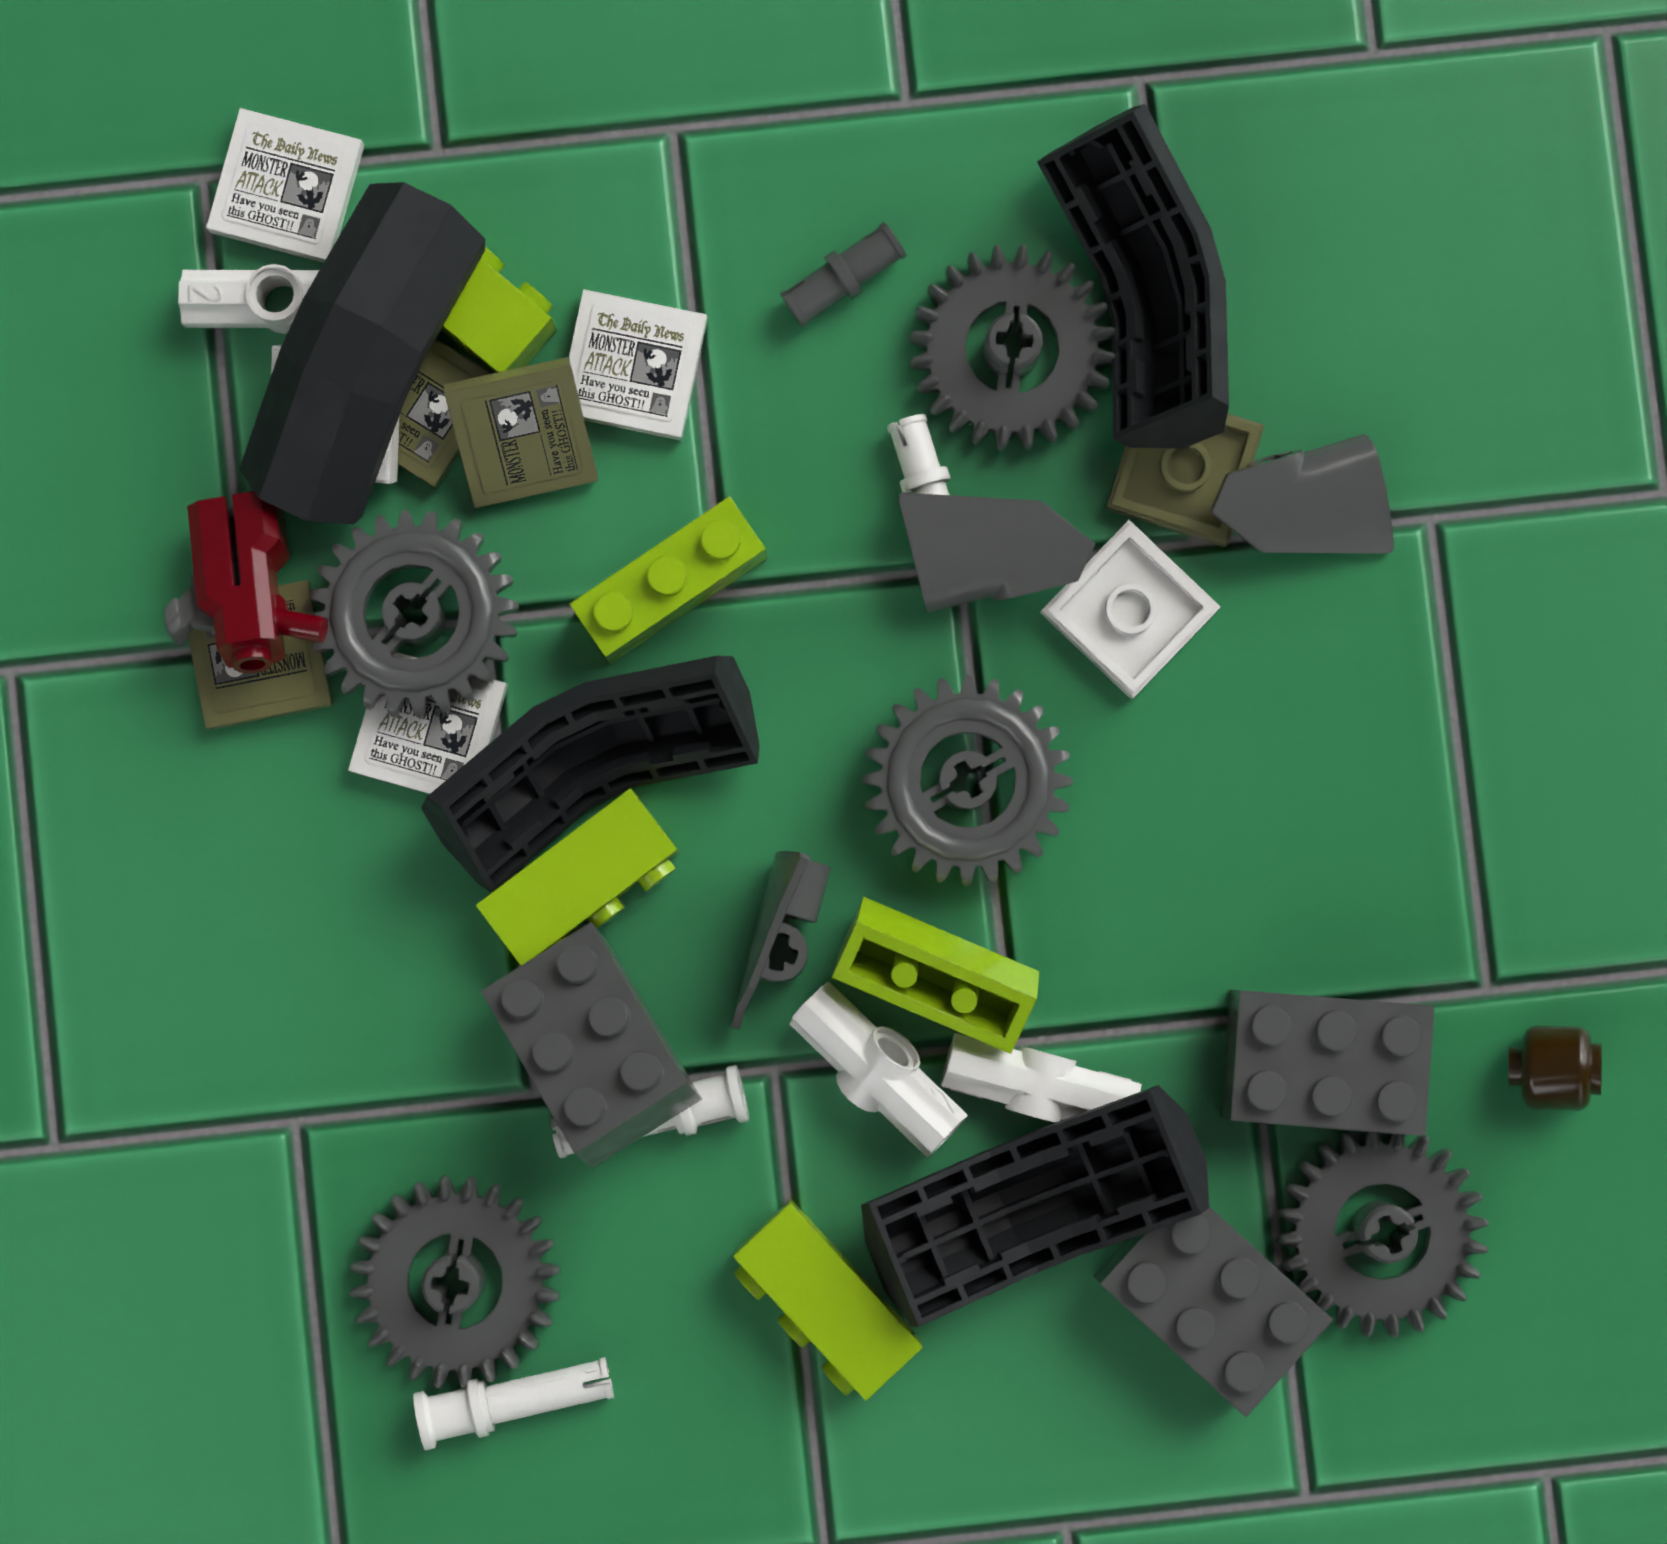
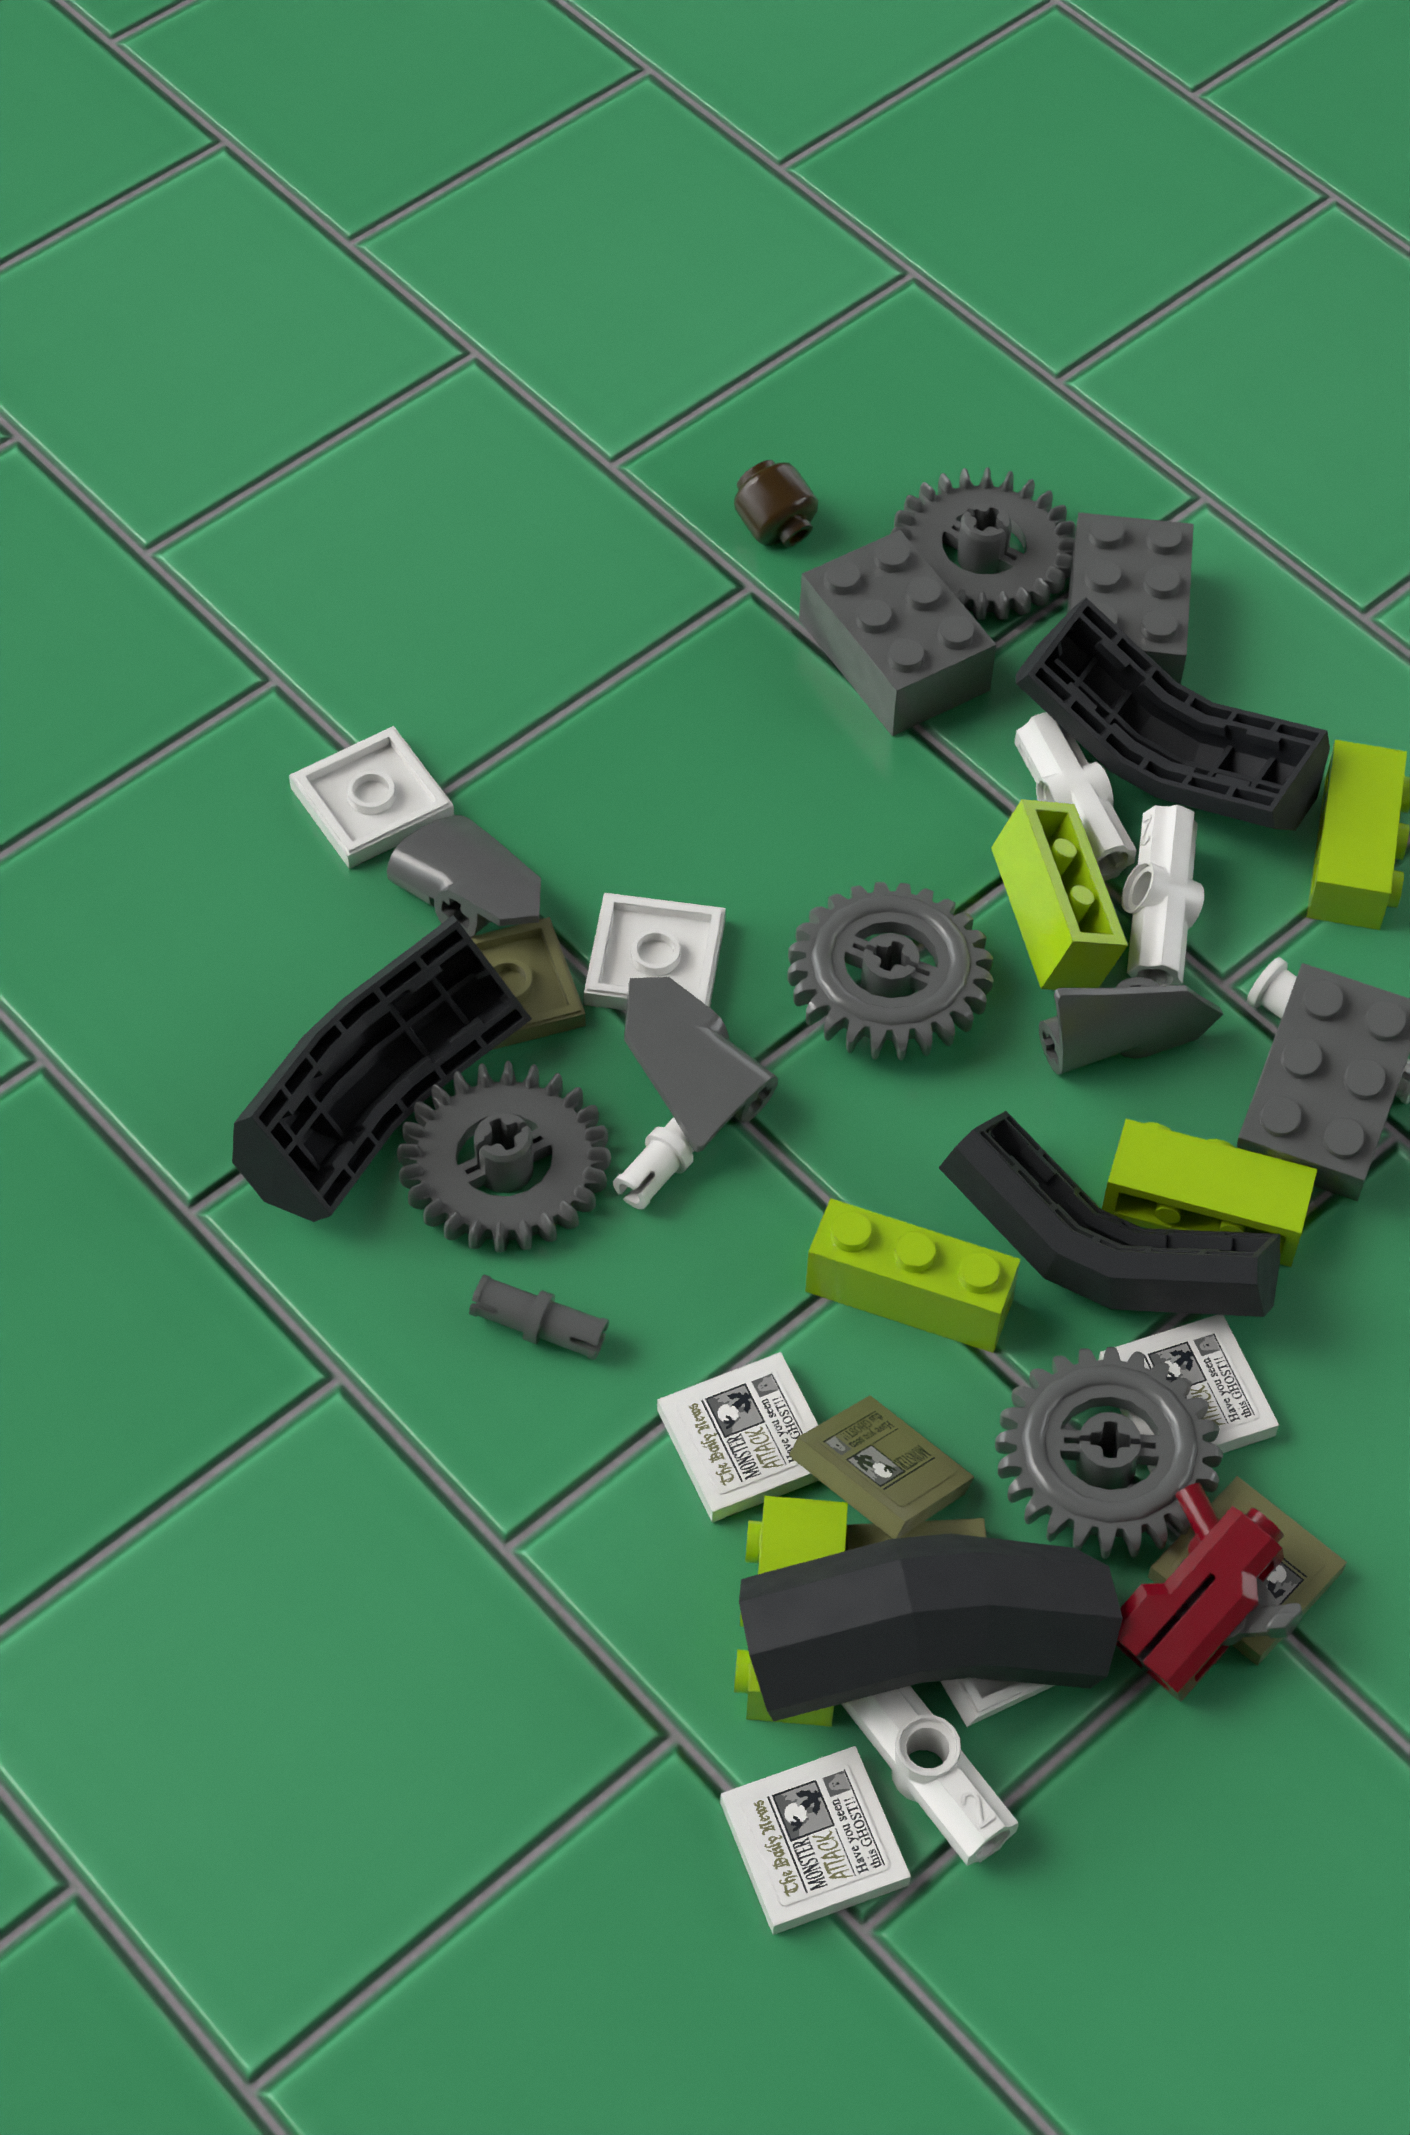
camera: 120 degrees left, 30 degrees down
none -> white tile [289,726,454,869]

